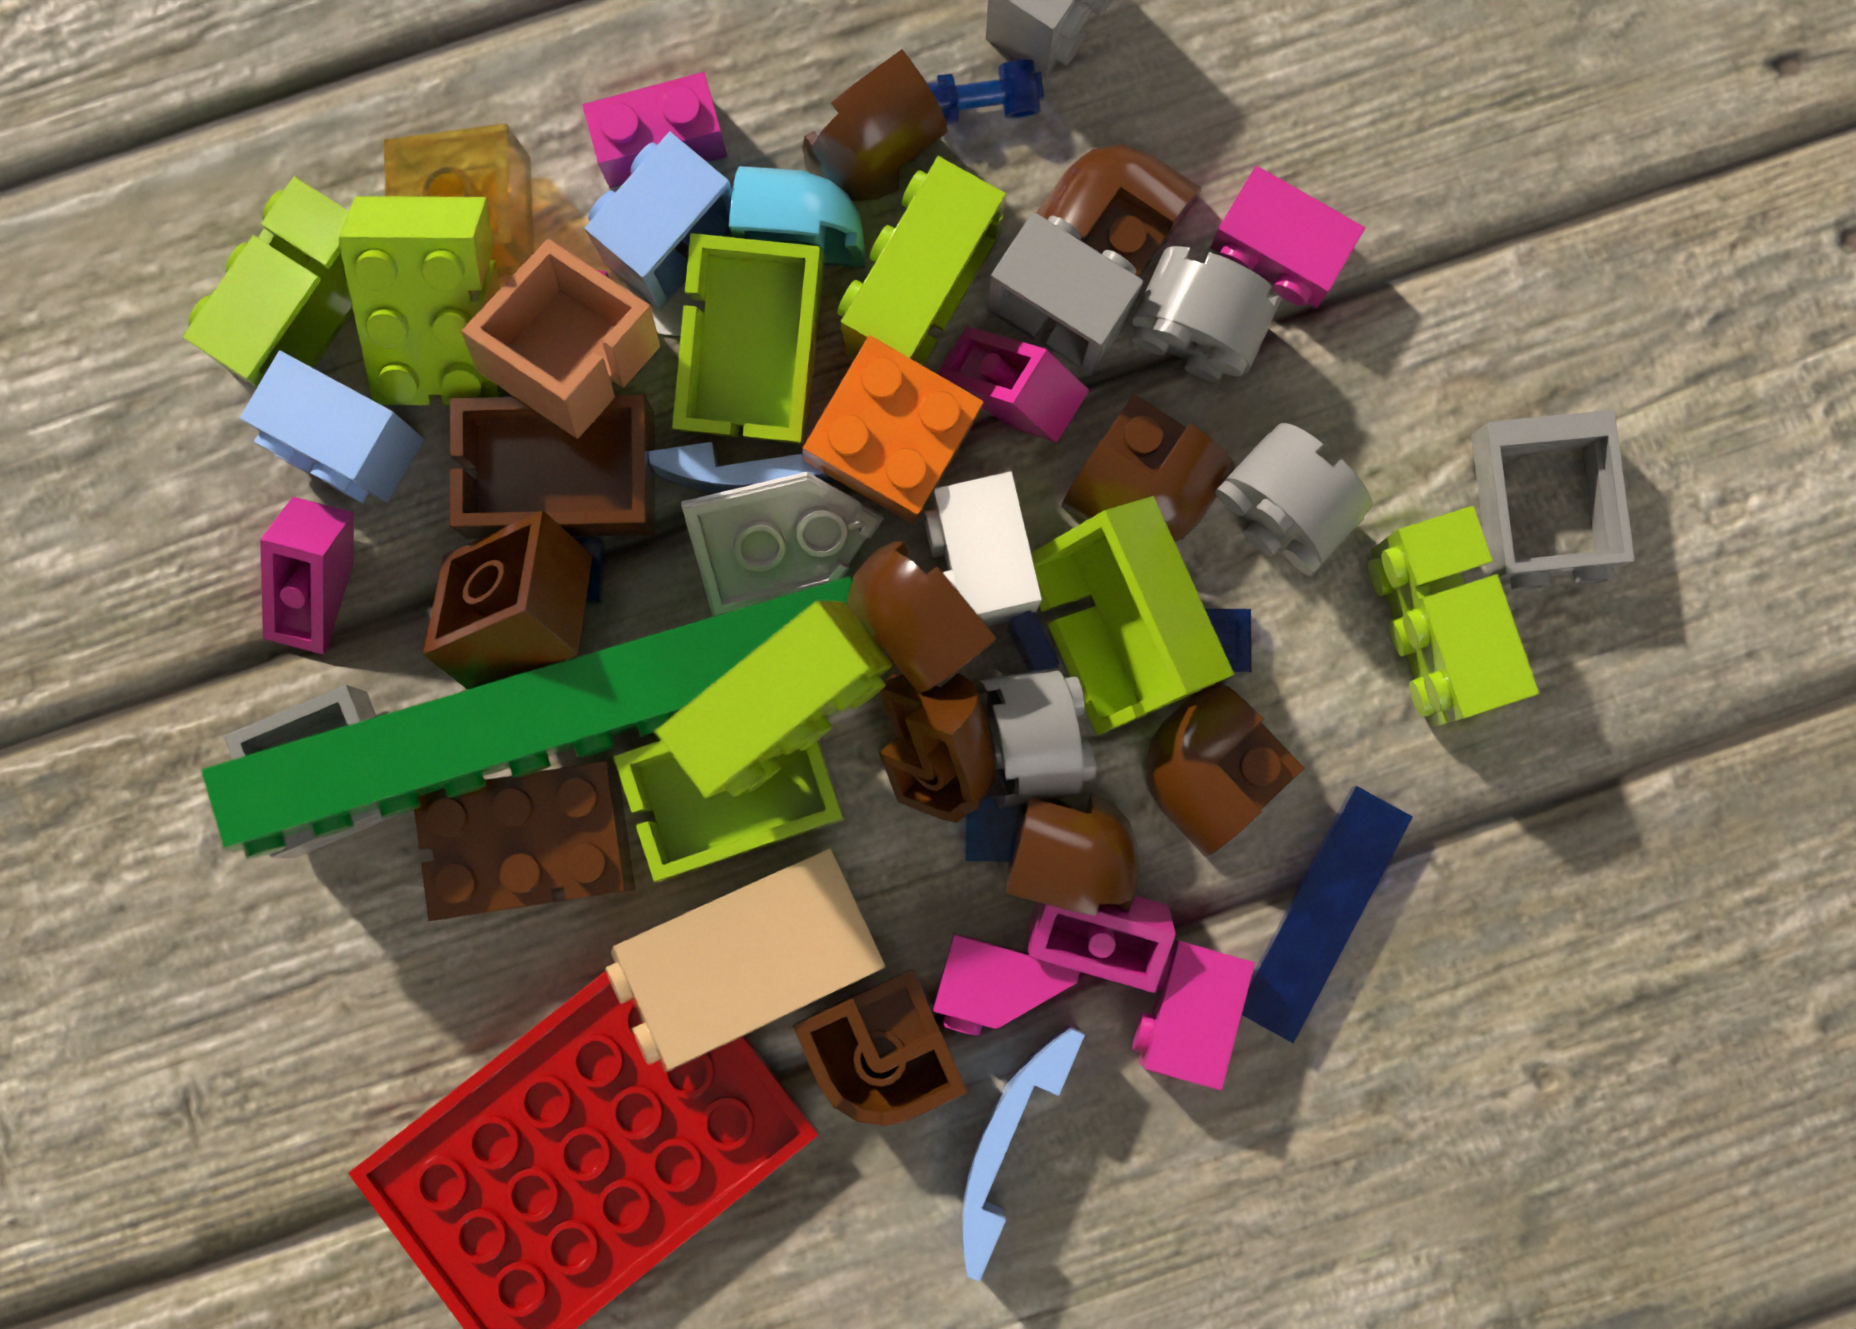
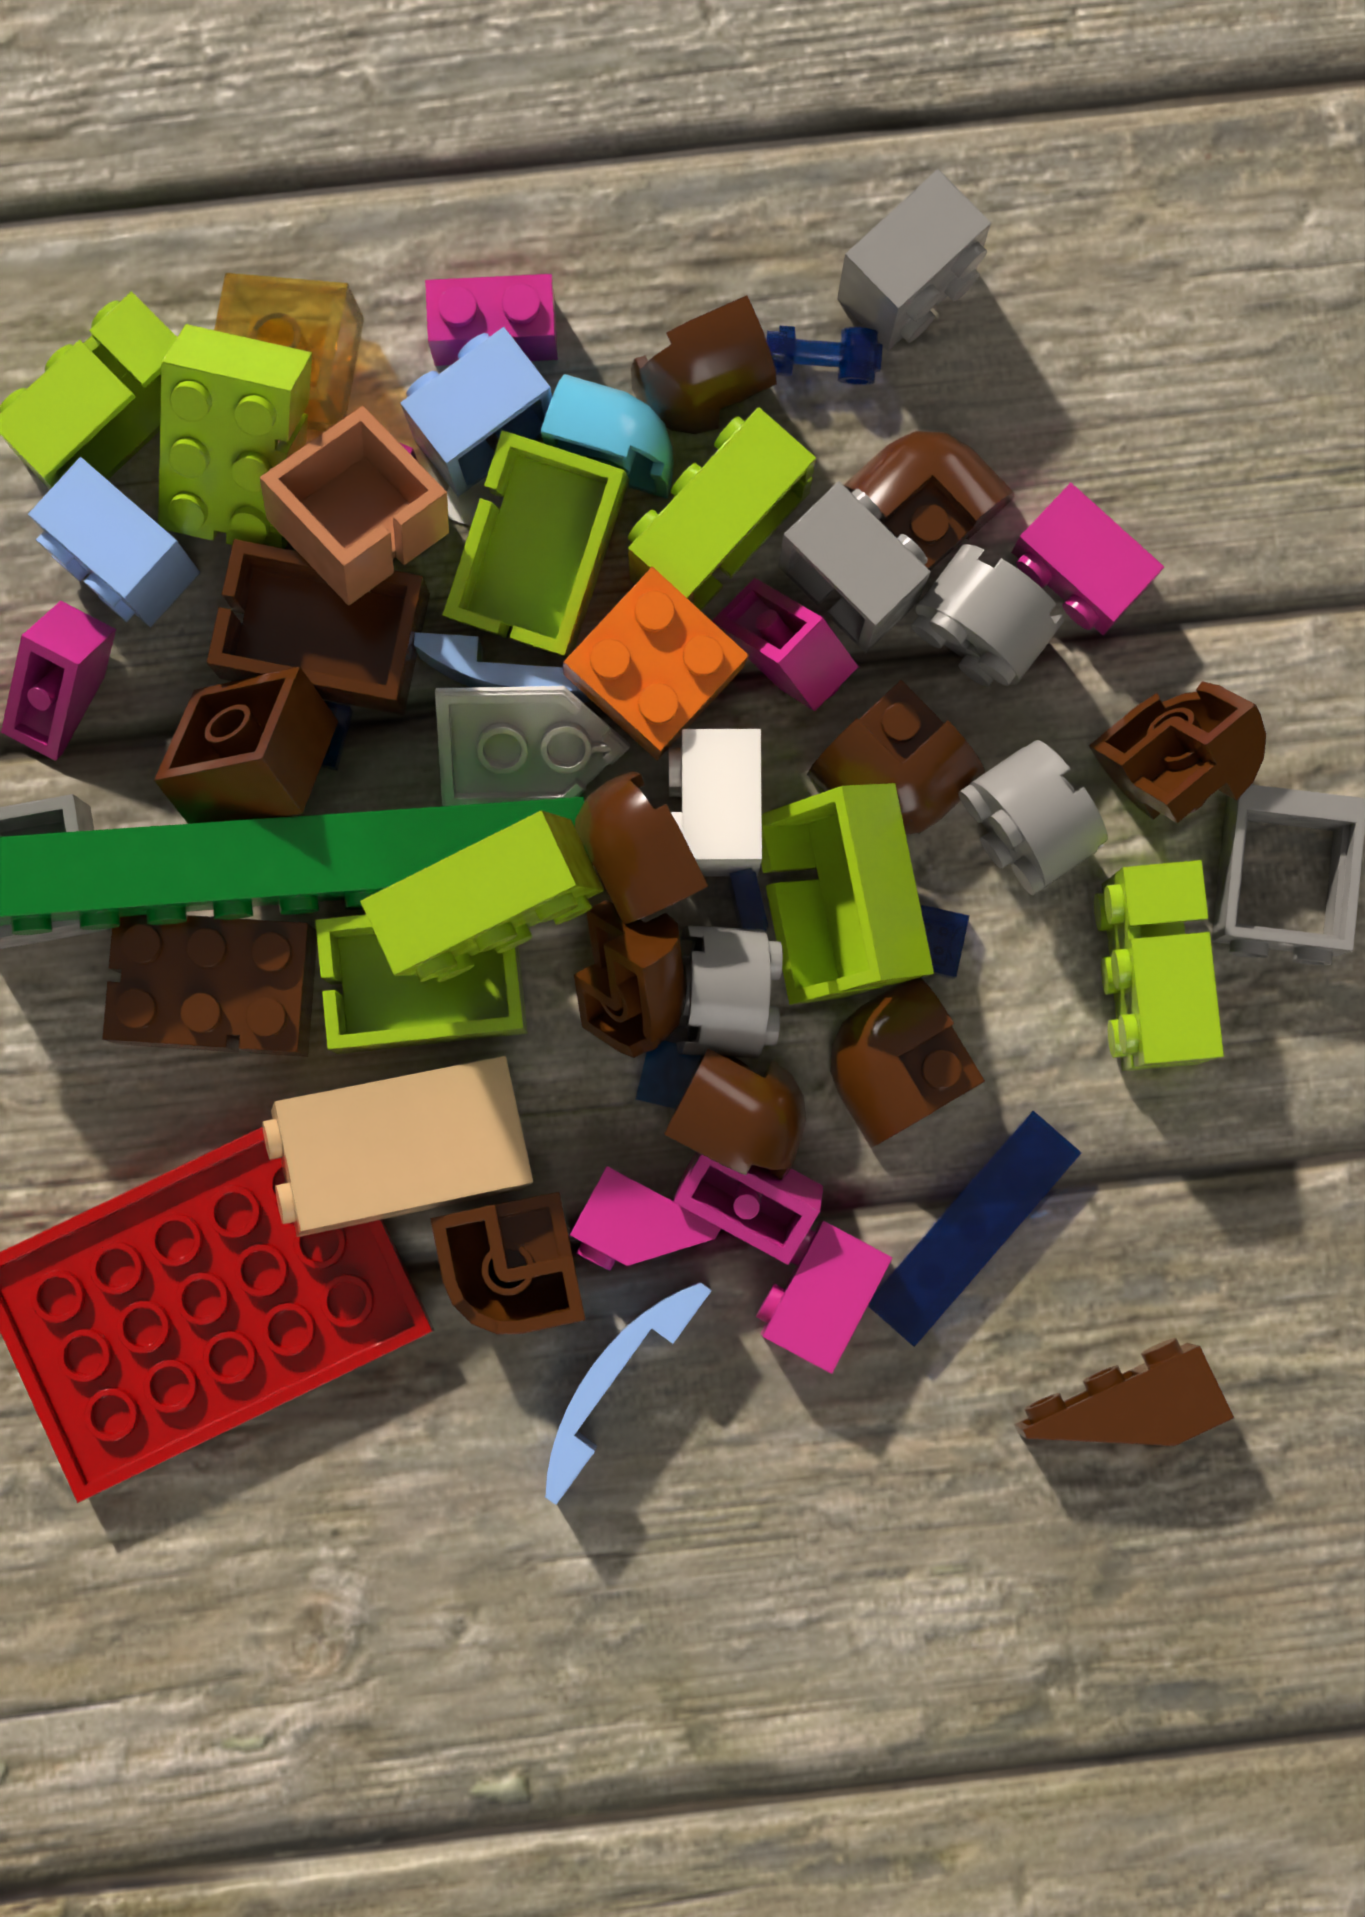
camera: 10 degrees right, 0 degrees up
none -> reddish brown slope [1014,1338,1234,1446]
none -> reddish brown brick [1089,681,1266,823]

